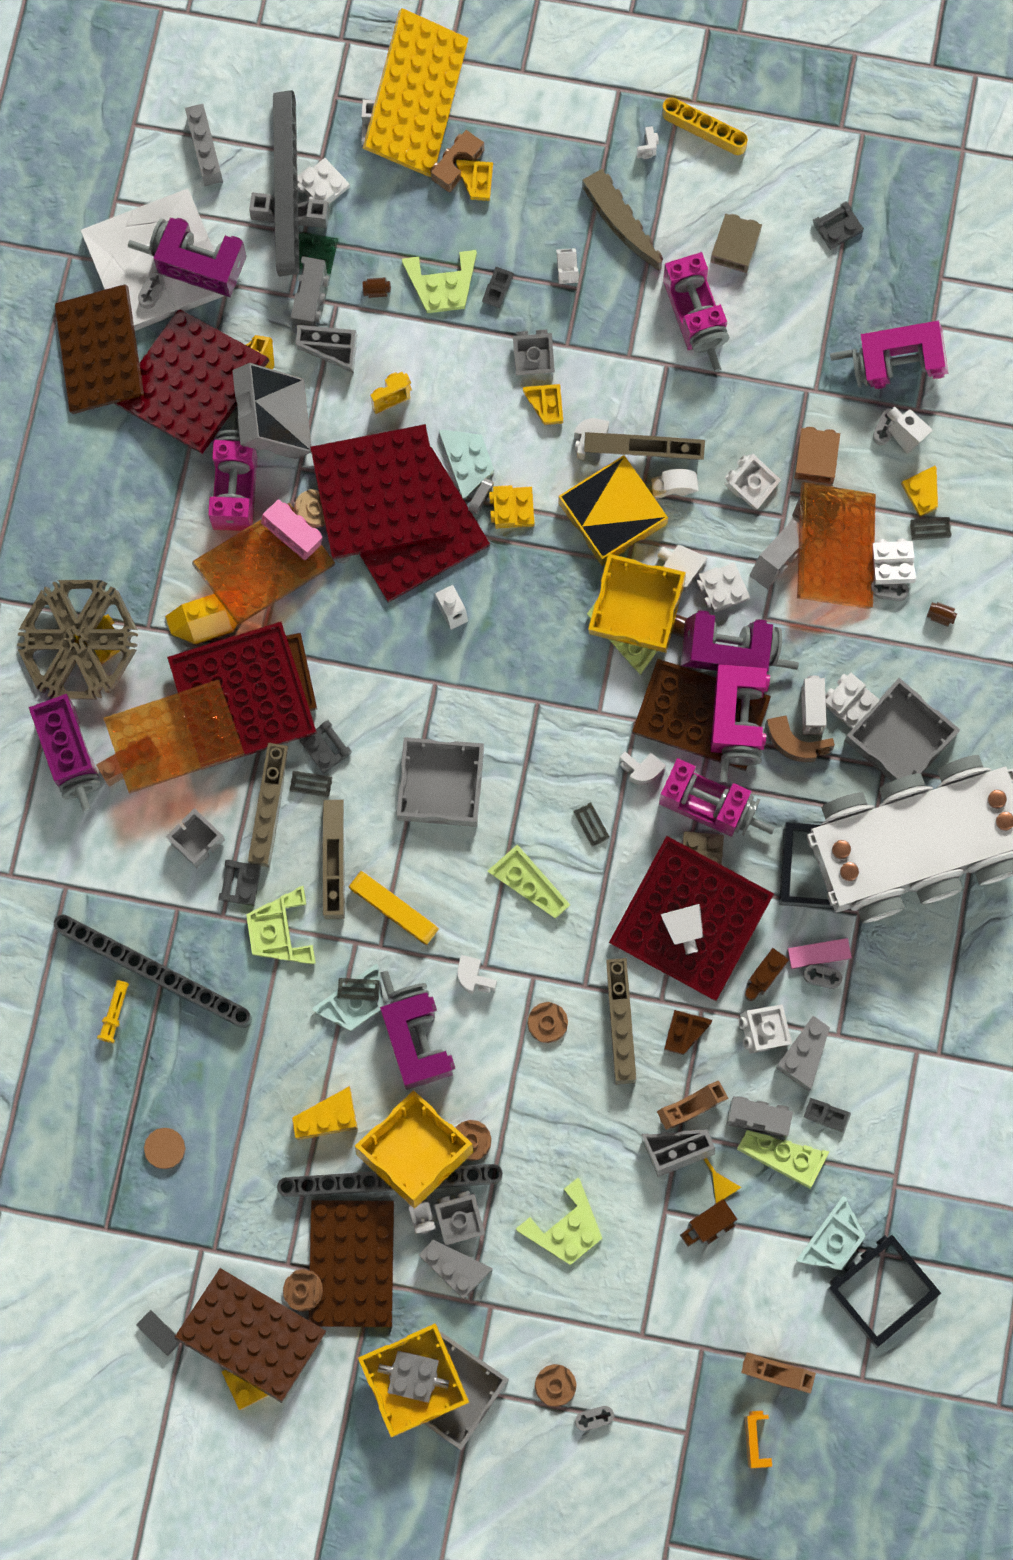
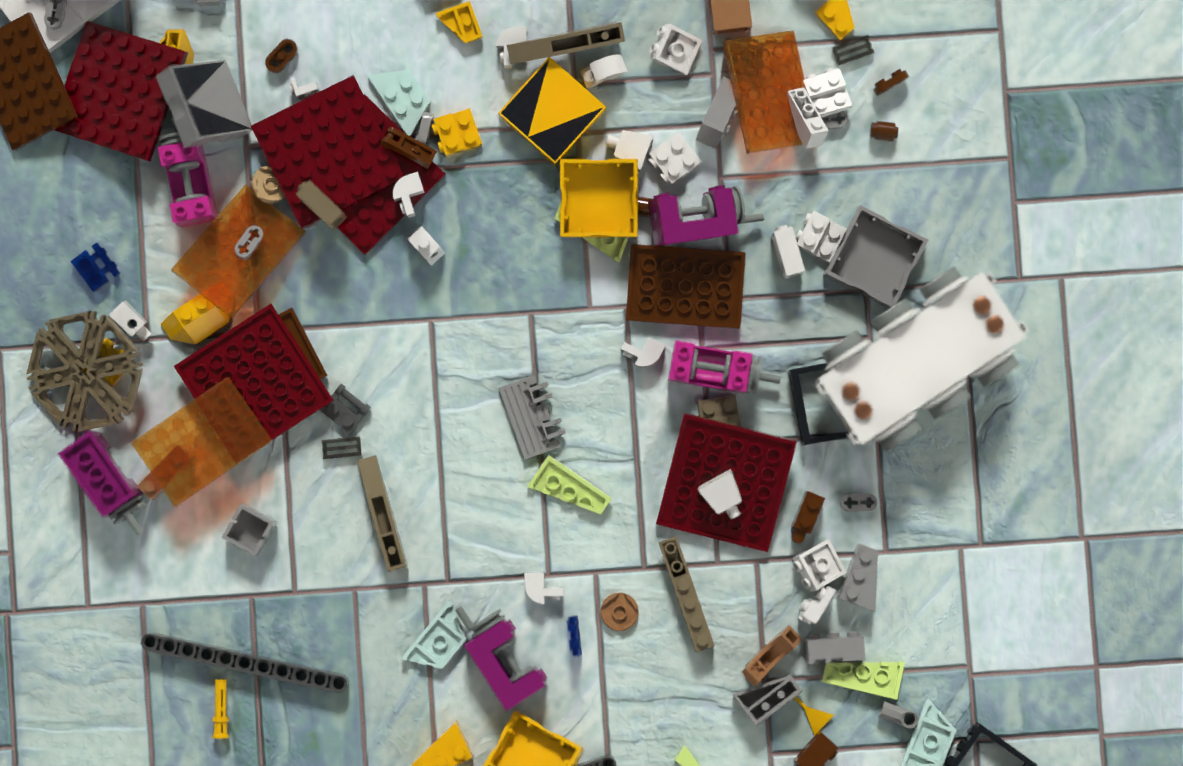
camera: 20 degrees left, 10 degrees up
dark grey plate [218,860,261,906] -> none
yellowish green wing [246,886,316,964] -> none
dark tan slope [248,743,288,867] -> none
bright pink brick [261,499,323,560] -> none
light grey wedge [296,325,357,373] -> none
clear smoke tile [337,978,380,1001] -> none
yellow beam [348,871,439,945] -> none
yellow plate [370,372,412,414] -> none
light grey tile [396,737,484,827] -> none
medium nougat tile [455,1120,492,1162] -> none
clear smoke tile [573,802,610,847] -> none
reddish brown wing [664,1010,712,1055] -> none
dark pink piece [711,664,770,784] -> none
medium nougat arch [766,715,835,762] -> none
bright pink tile [787,938,852,969] -> none
dark grey slope [804,1098,851,1133] -> none
none -> clear blue plate [70,243,120,293]
none -> white torso [109,300,152,342]
none -> light grey beam [235,225,263,260]
none -> reddish brown plate [265,39,298,73]
none -> white bracket [289,77,320,99]
none -> dark tan brick [296,180,347,231]
none -> reddish brown plate [380,127,437,169]
none -> white brick [393,172,425,218]
none -> light grey hinge [499,375,566,460]
none -> clear blue plate [567,615,582,656]
none -> white slope [787,88,829,149]
none -> white plate [798,585,836,625]
none -> reddish brown plate [873,69,910,96]
none -> light grey piece [878,701,918,729]

